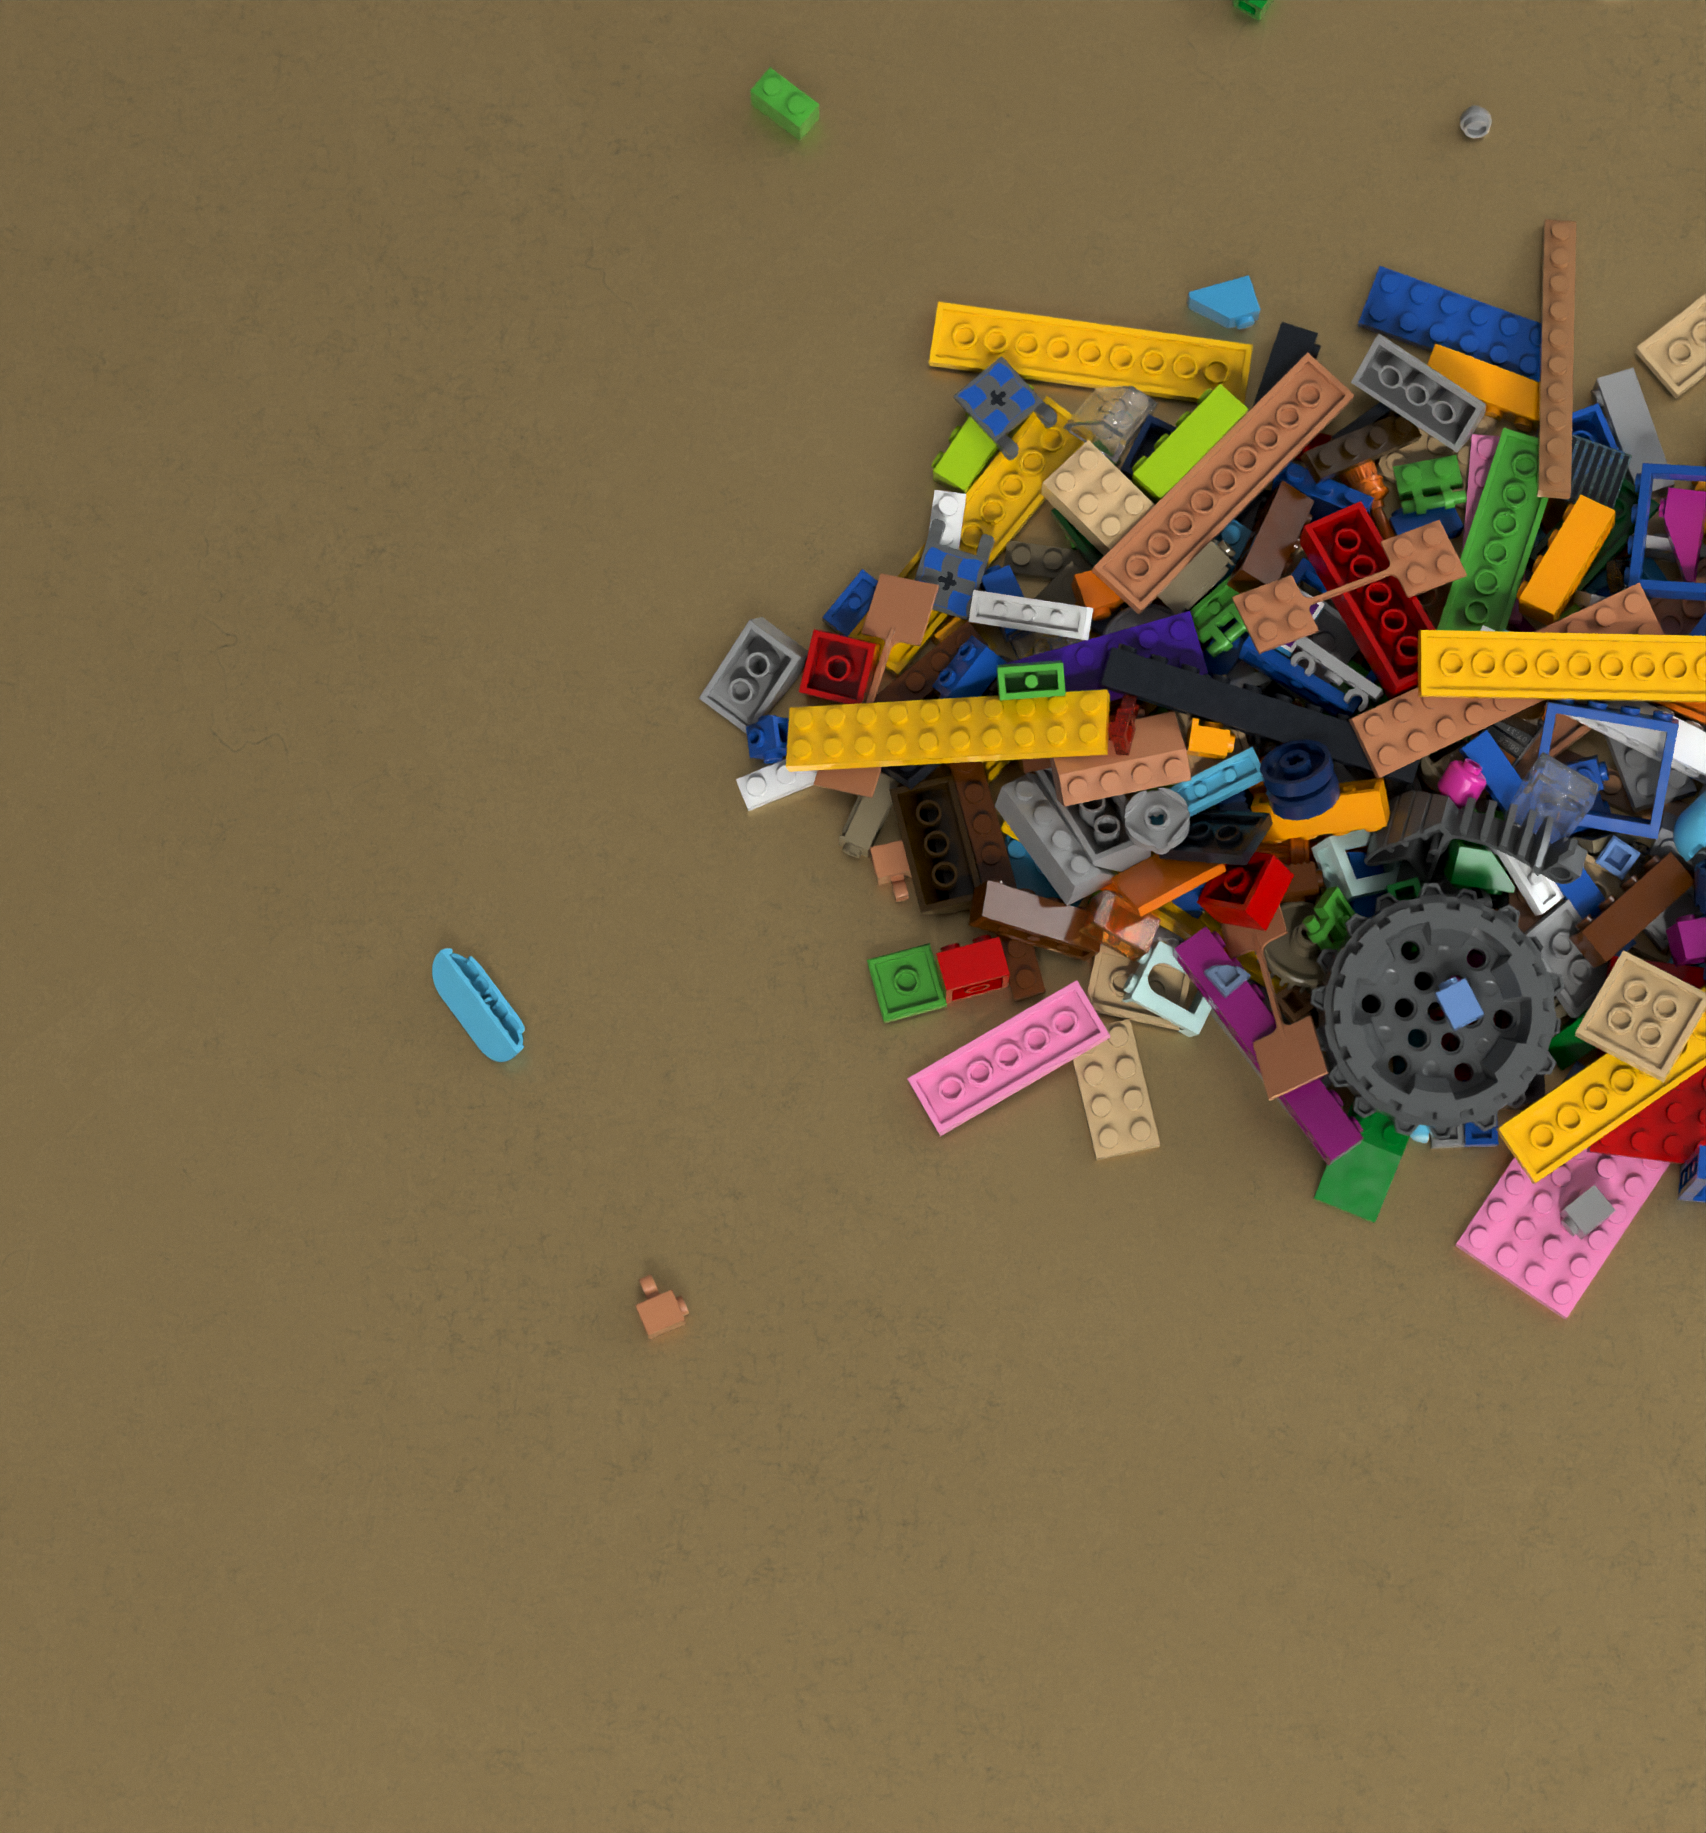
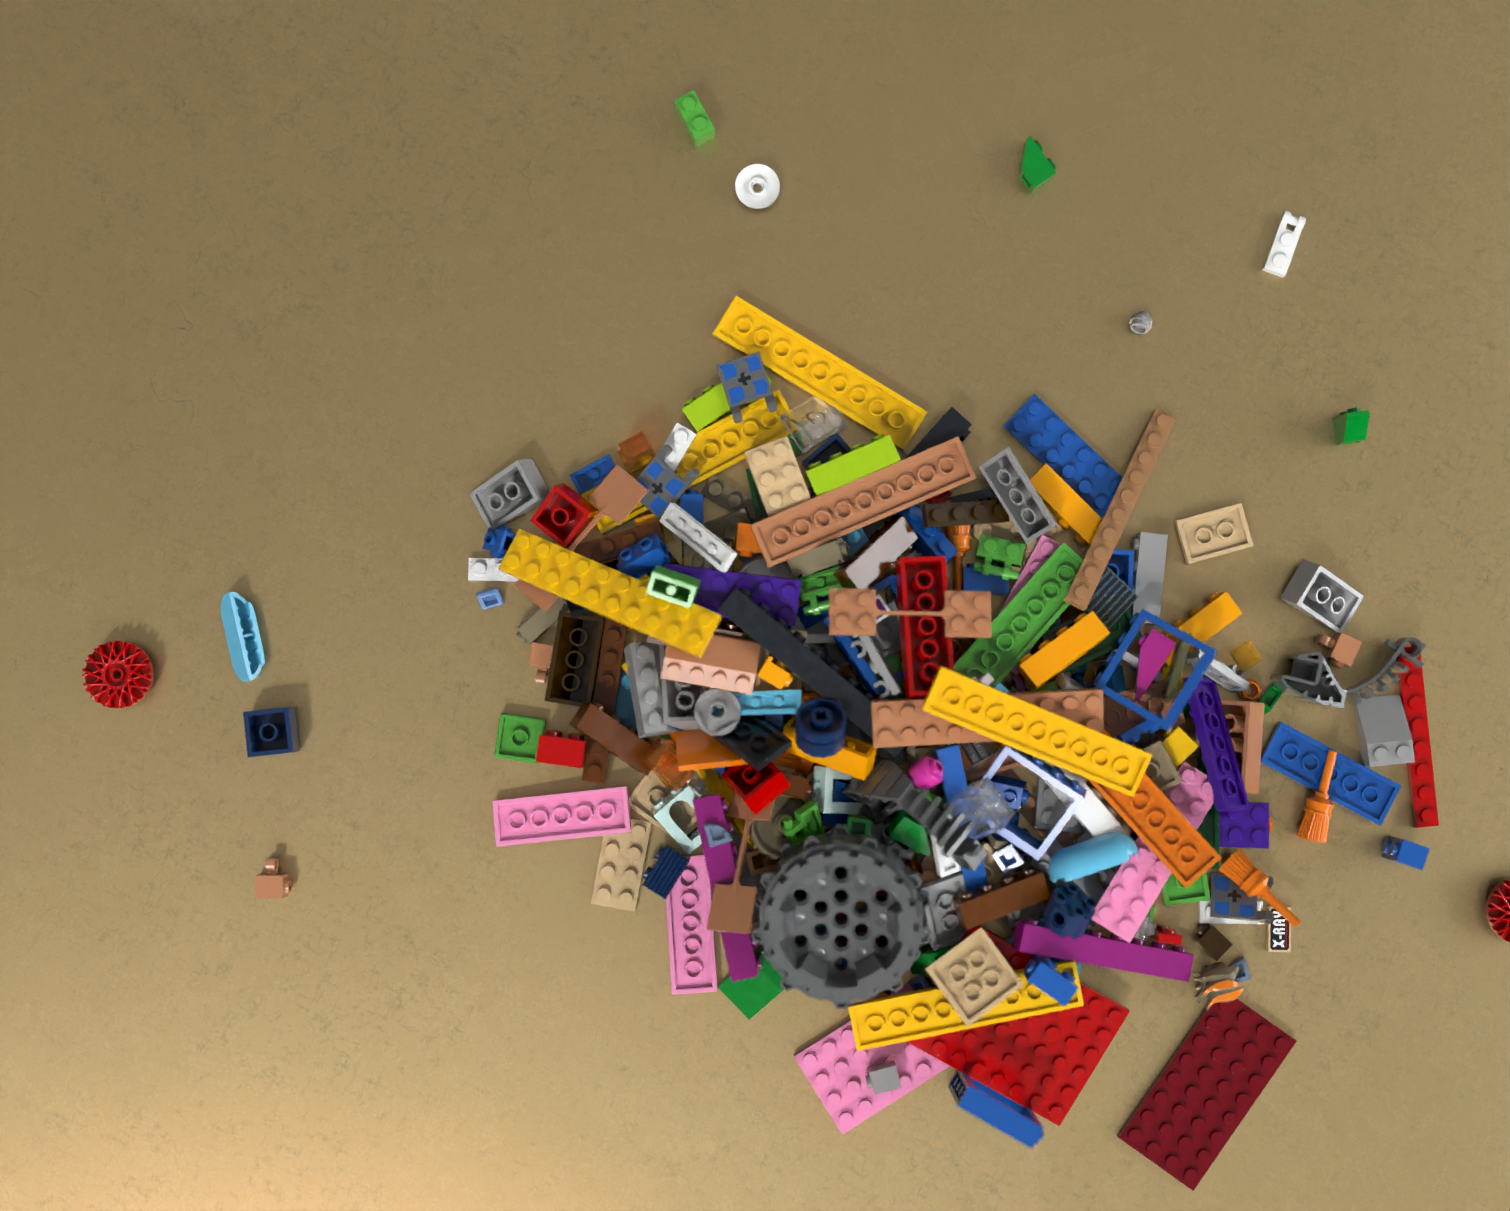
camera: 20 degrees right, 10 degrees up
clear red plate [1108,695,1139,755] -> none
dark azure slope [1187,275,1260,329] -> none
medium blue brick [1435,977,1484,1032] -> none
none -> red wheel [82,641,154,708]
none -> dark blue brick [243,707,299,757]
none -> medium blue slope [476,587,504,610]
none -> clear orange brick [617,431,655,468]
none -> dark blue brick [641,844,690,899]
none -> bright pink plate [666,854,717,995]
none -> white dish [735,164,780,209]

